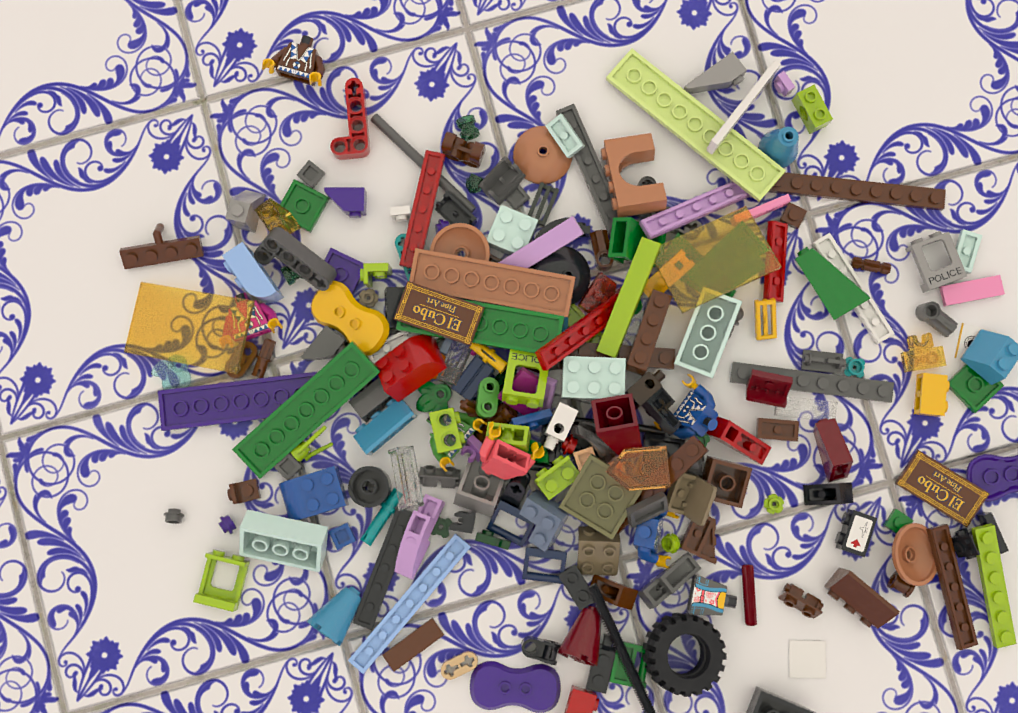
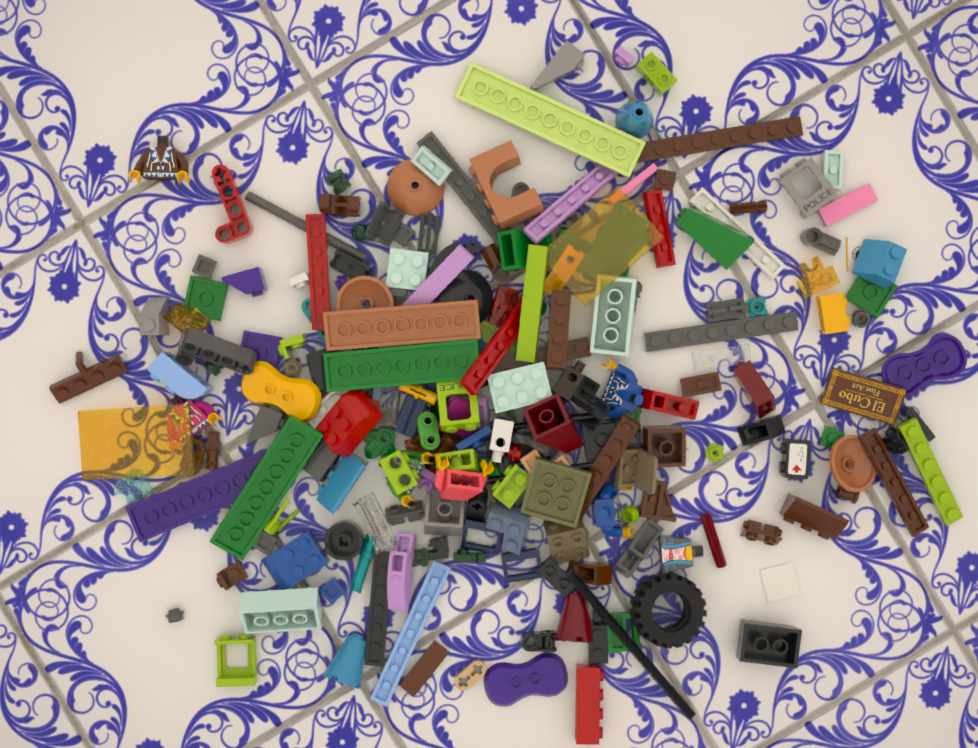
camera: 20 degrees left, 5 degrees up
dark purple plate [218,515,236,534] -> none
reddish brown tile [394,281,485,347] -> none
clear orange tile [606,445,671,491] -> none
dark grey tile [626,491,668,528] -> none
white tile [707,60,781,154] -> none
dark red bracket [746,369,793,408] -> none
yellow tile [754,298,777,340] -> none
none -> dark grey plate [851,309,870,328]

